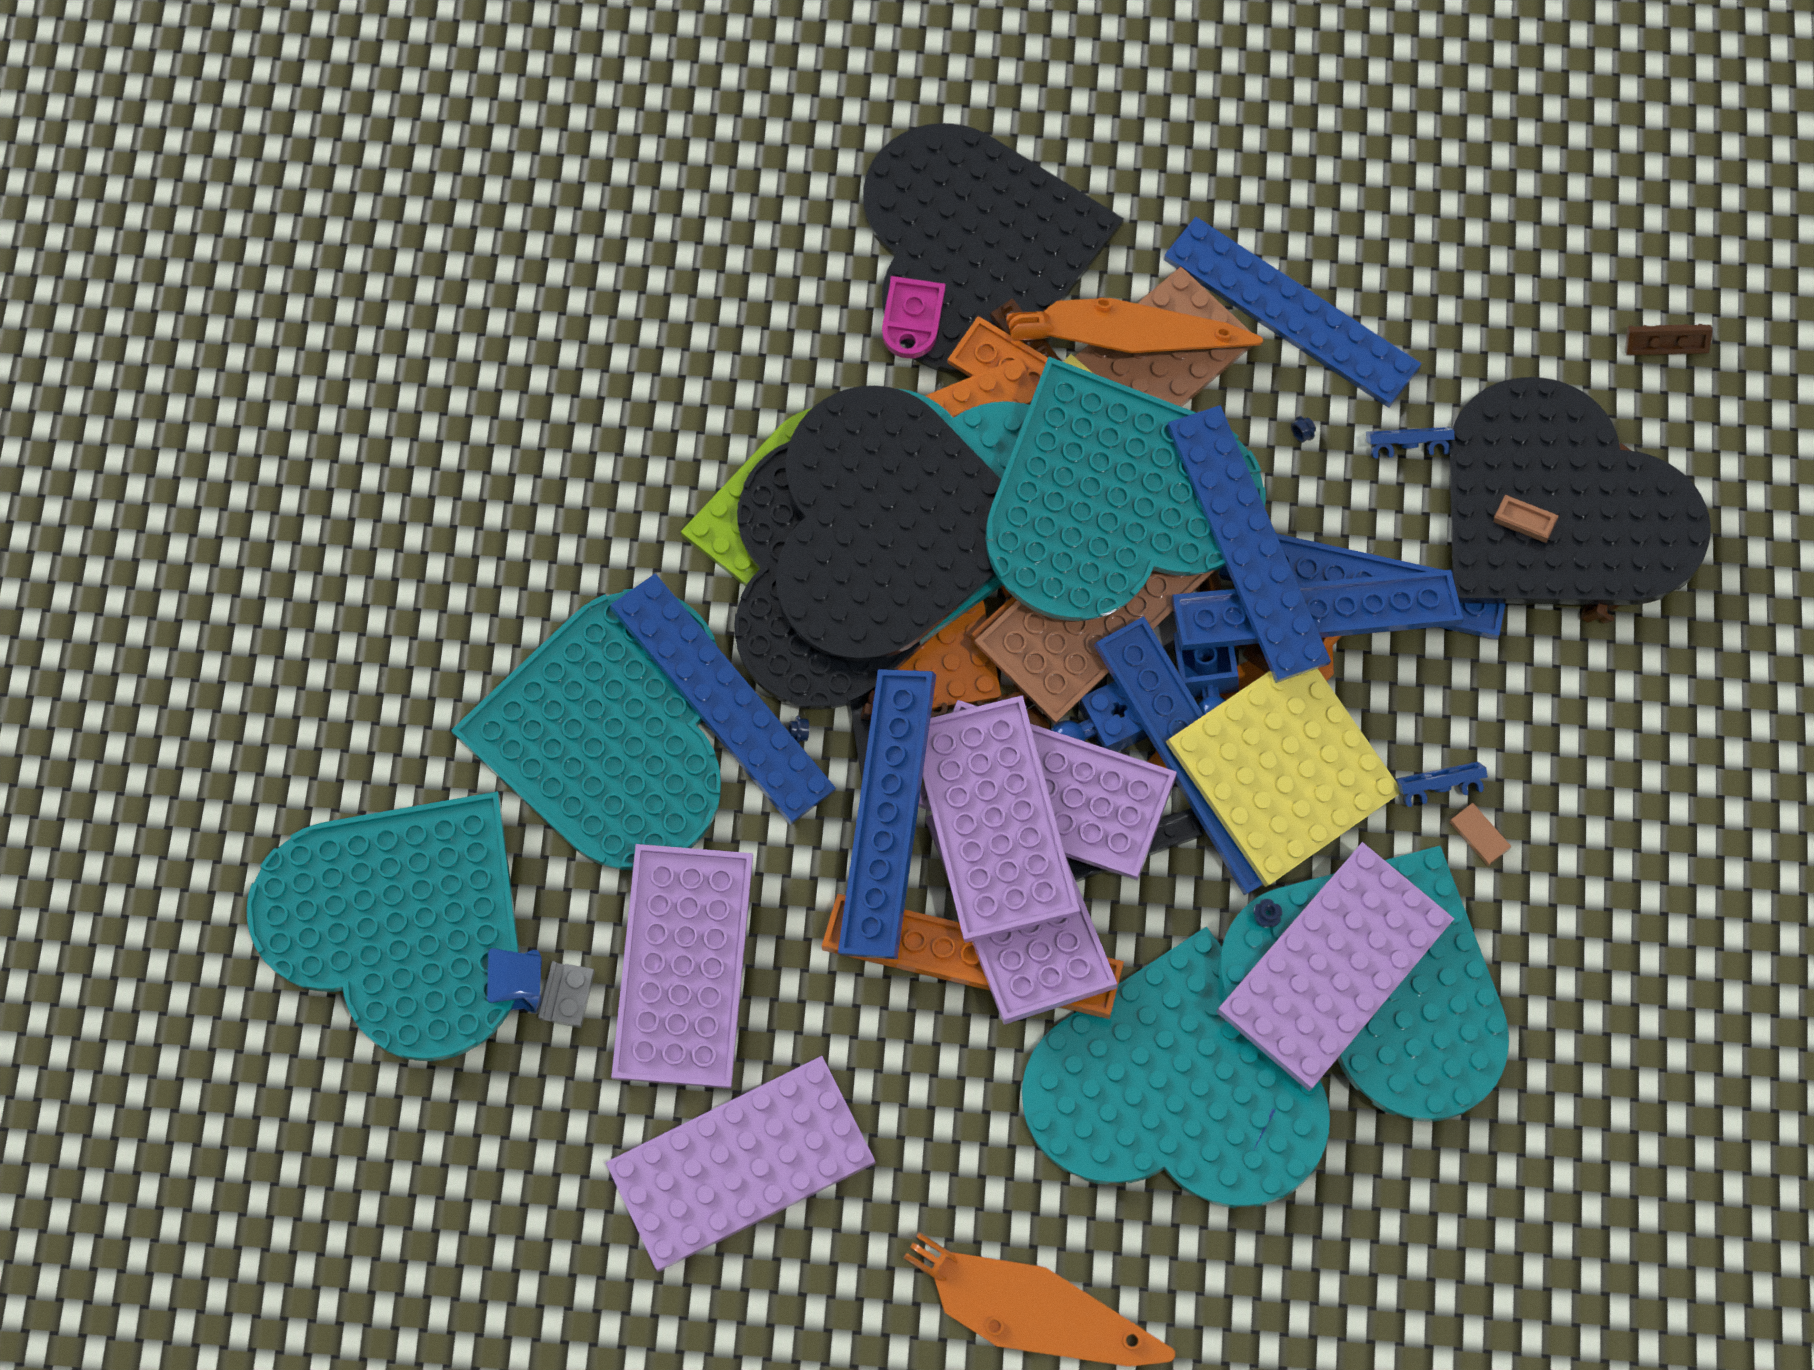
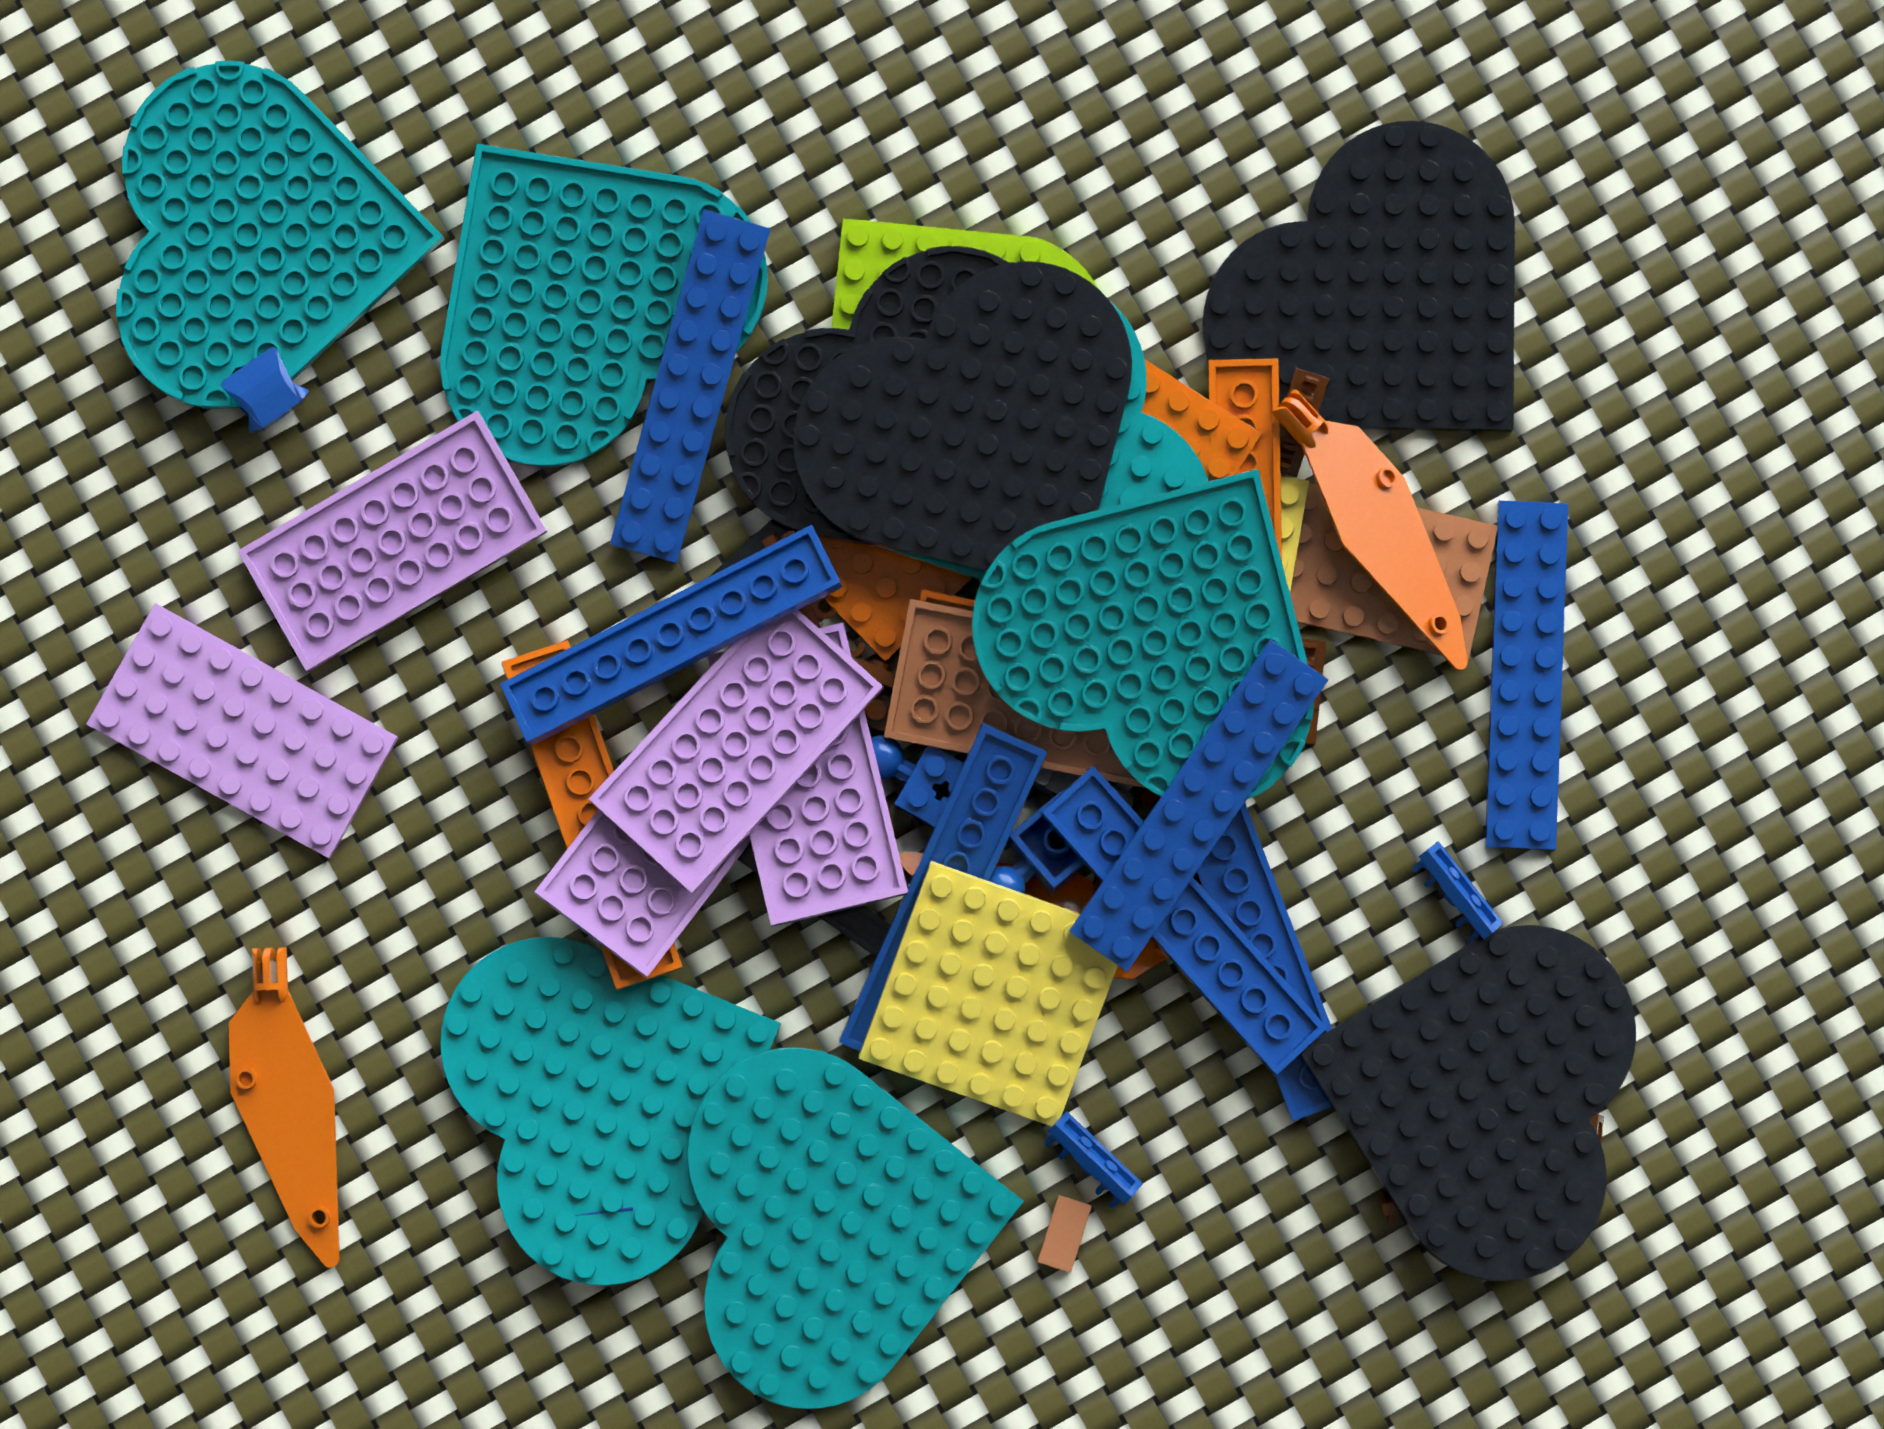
camera: 55 degrees right, 15 degrees up
light grey plate [538,961,595,1028] -> none
dark blue plate [789,715,809,743] -> none
dark pink tile [882,276,946,359] -> none
lavender plate [1216,842,1454,1091] -> none
dark blue plate [1253,899,1283,928] -> none
dark blue plate [1291,416,1316,443] -> none
nougat tile [1493,495,1558,543] -> none
reddish brown plate [1625,324,1713,355] -> none

